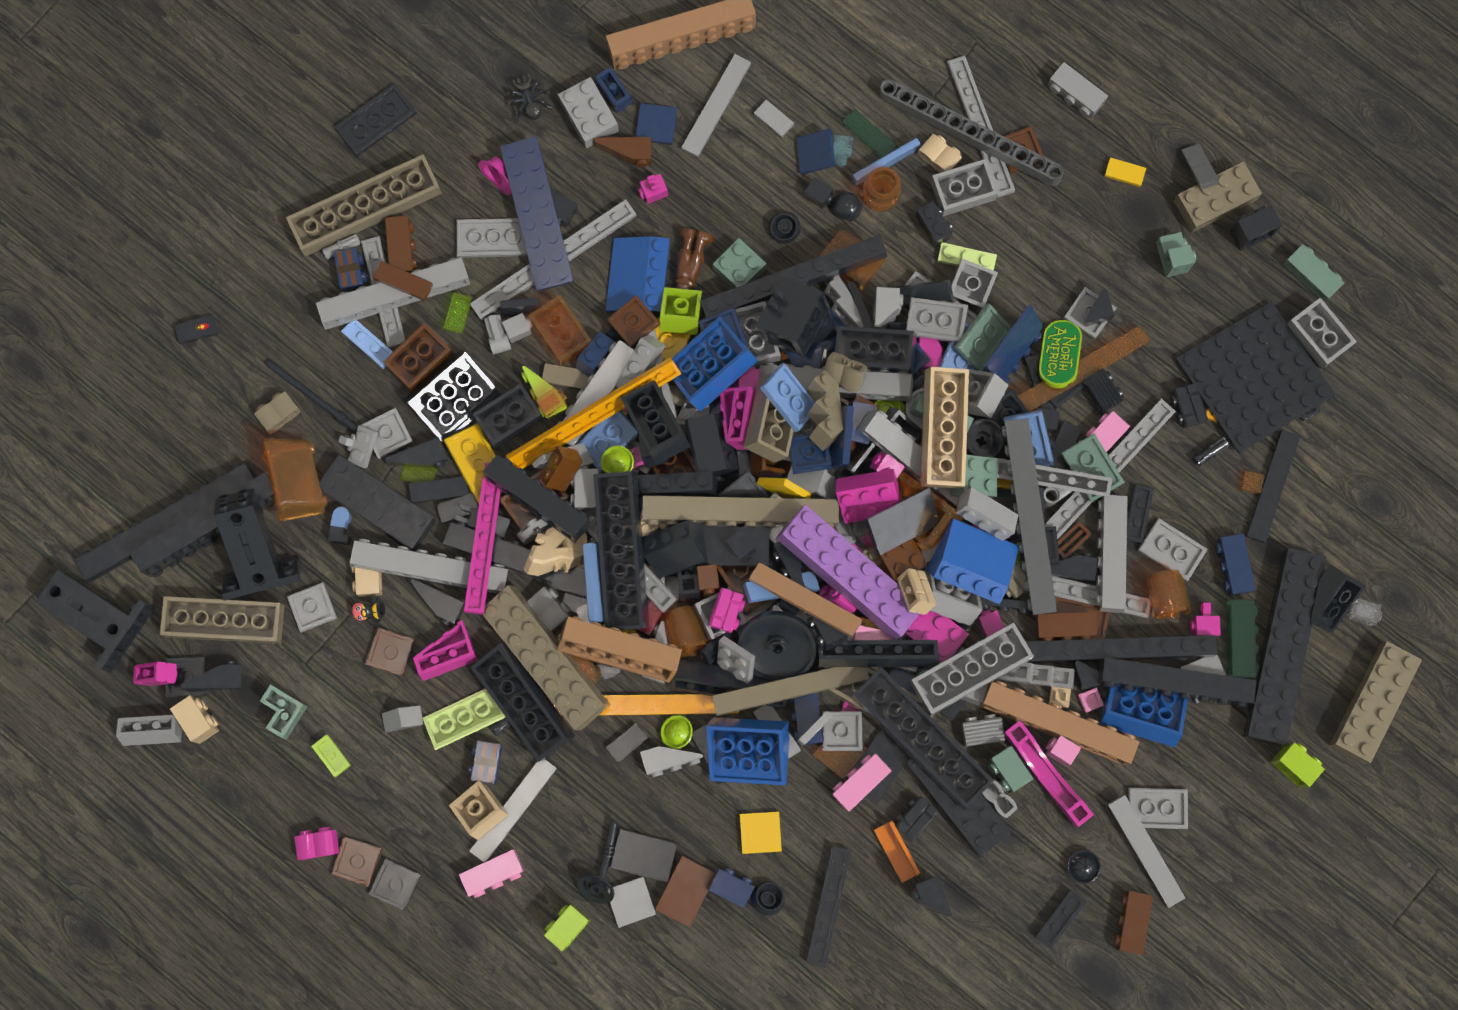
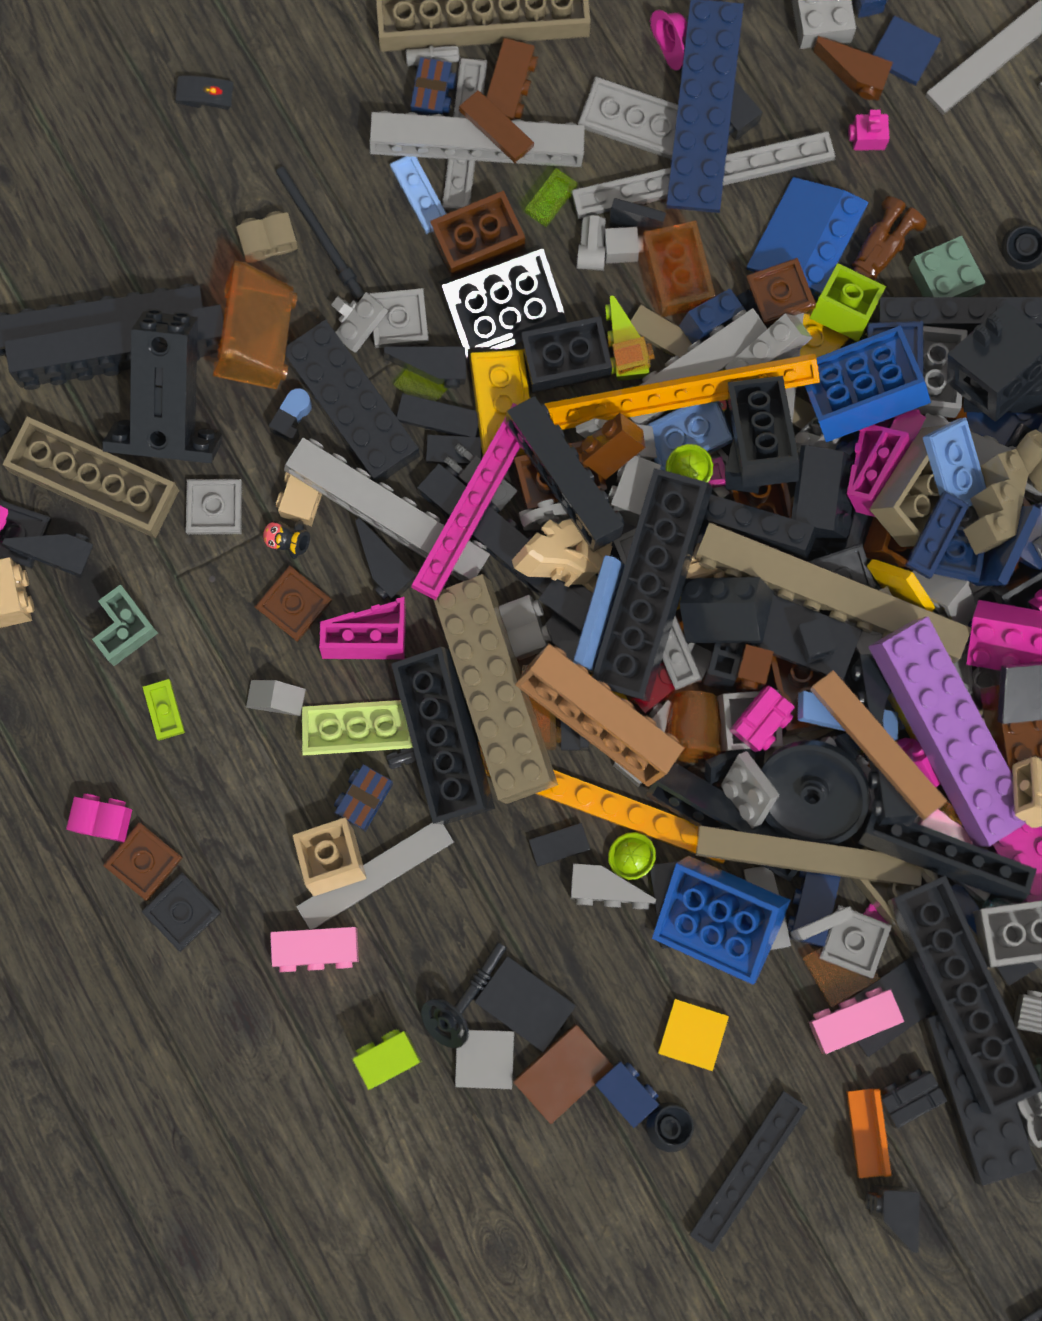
camera: 20 degrees right, 0 degrees up
none -> dark blue tile [905,491,969,579]

